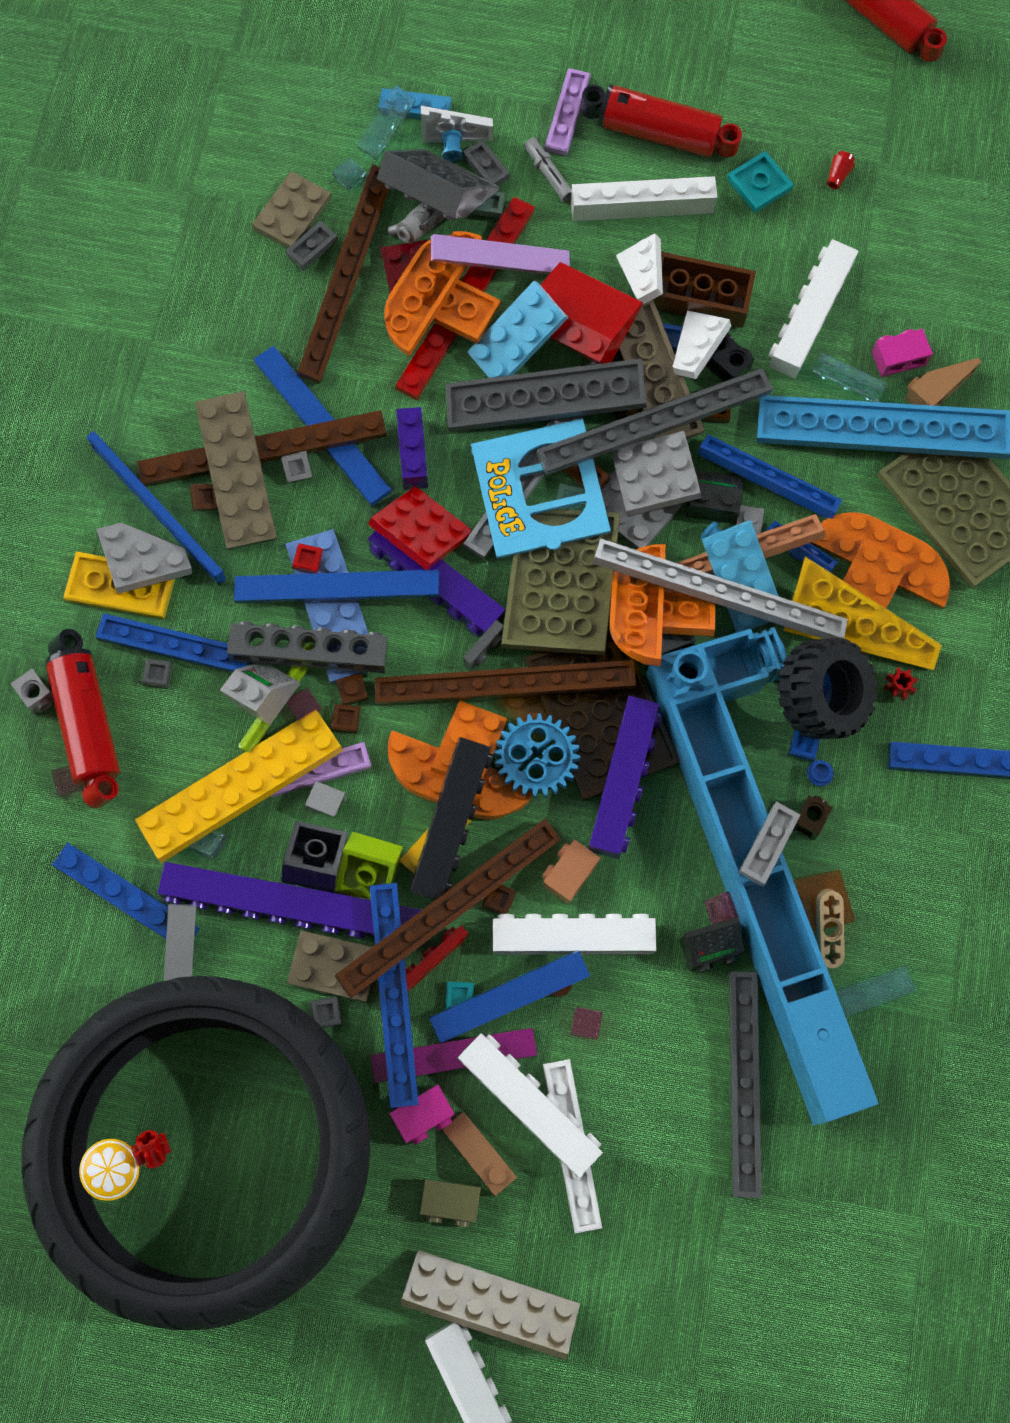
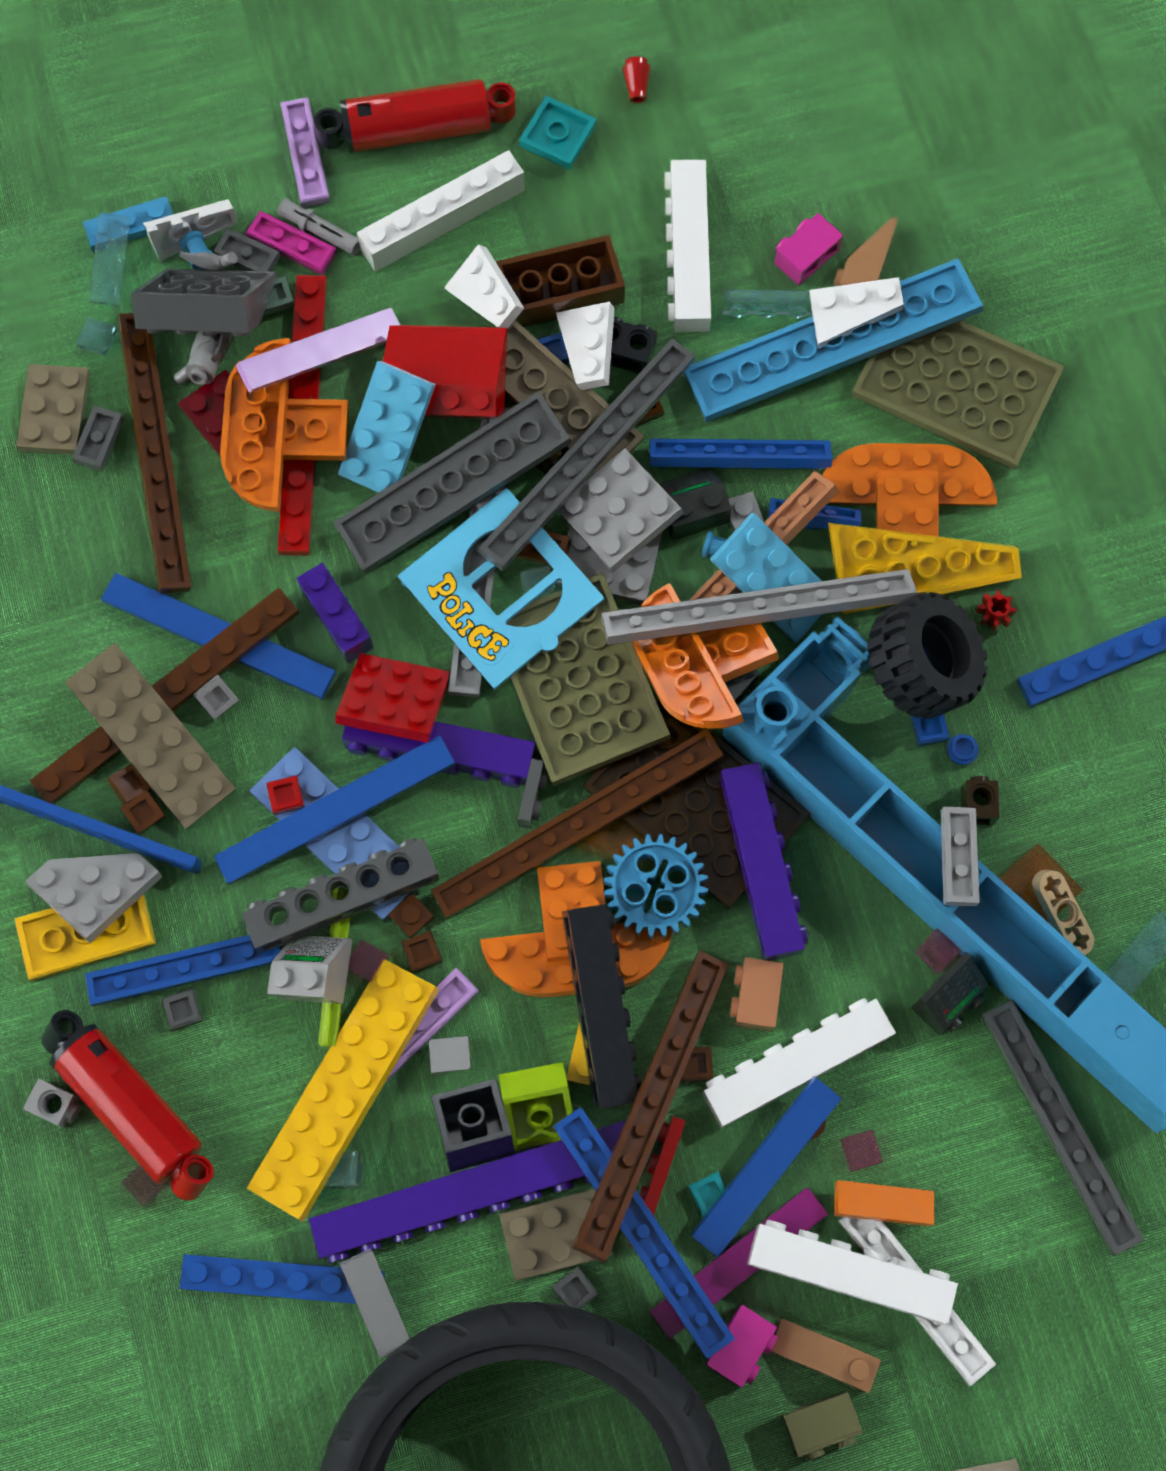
camera: 25 degrees left, 0 degrees up
none -> reddish brown plate [120,790,167,835]
none -> light grey bar [179,251,238,270]
none -> dark pink tile [245,210,337,275]
none -> white wing [809,277,904,349]
none -> orange tile [834,1180,934,1227]

